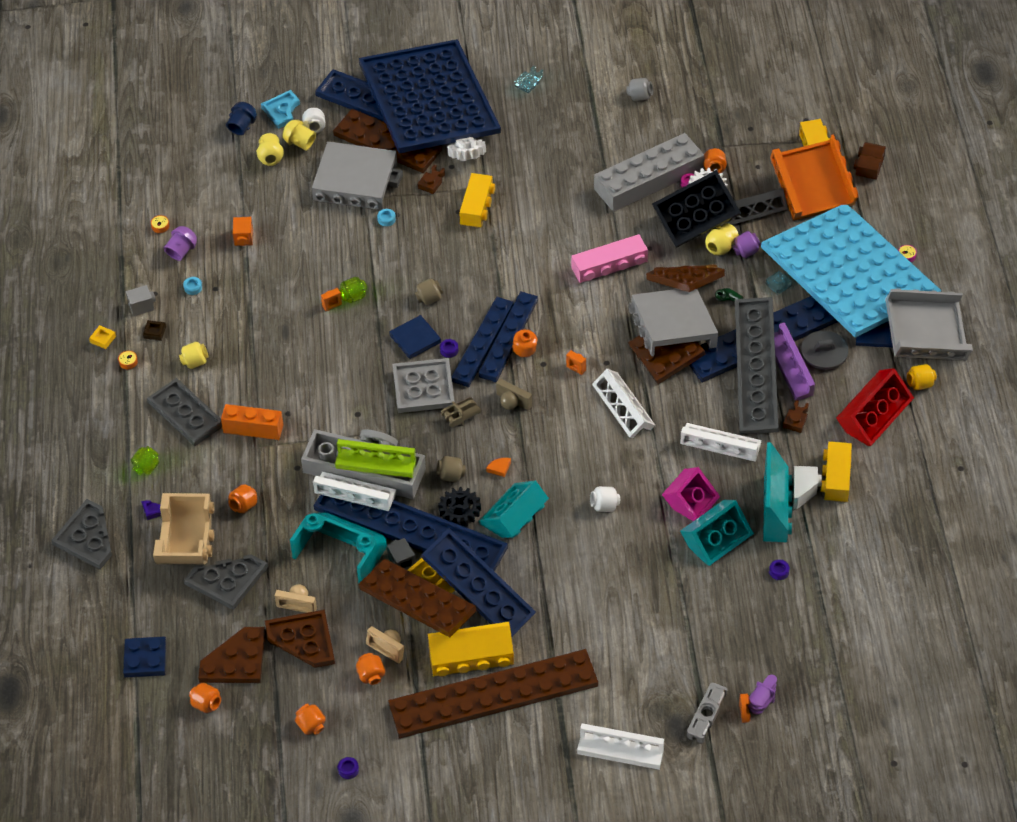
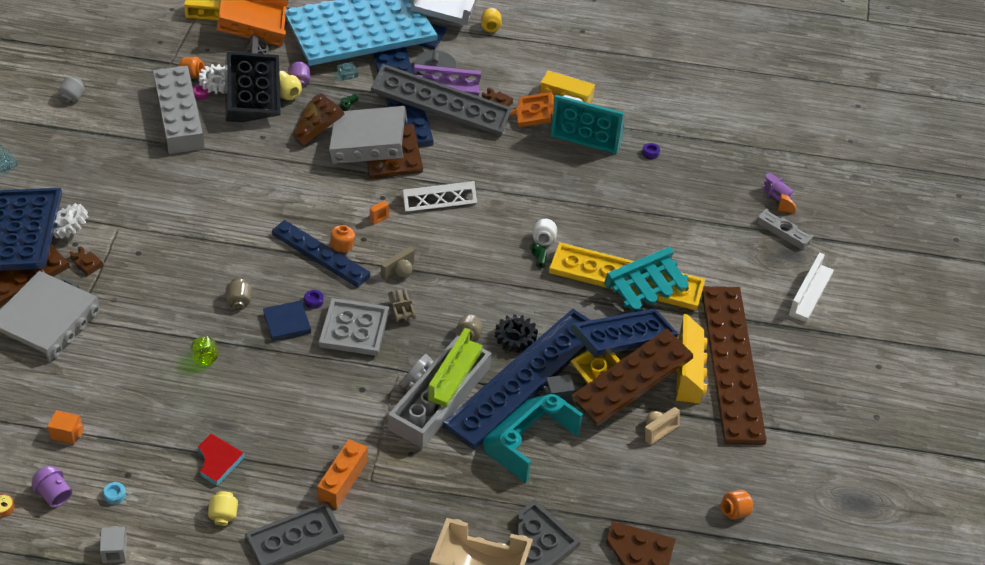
camera: 80 degrees left, 5 degrees down
dark brown tile [143,320,166,341] -> none
orange head [228,484,257,513] -> none
reddish brown plate [265,609,335,668] -> none
tan tile [275,584,317,613] -> none
white fence [313,472,396,511] -> none
orange plate [321,288,342,311] -> none
dark purple tile [338,757,359,779] -> none
orange head [356,653,385,685] -> none
medium azure tile [377,209,396,226] -> none
dark blue plate [451,297,514,387] -> none
yellow brick [459,173,495,228] -> none
teal slope [478,480,549,538] -> none
orange tile [486,458,511,477] -> none
bright pink brick [571,234,648,283] -> none
dark pink slope [662,467,720,521] -> none
white fence [680,423,761,461] -> none
teal slope [680,500,754,566] -> none
red slope [836,368,914,446] -> none
none -> red tile [197,433,245,486]
none -> orange plate [509,92,554,127]
none -> dark green arm [530,243,548,268]
none -> yellow plate [549,242,705,311]
none -> teal fence [604,246,689,312]

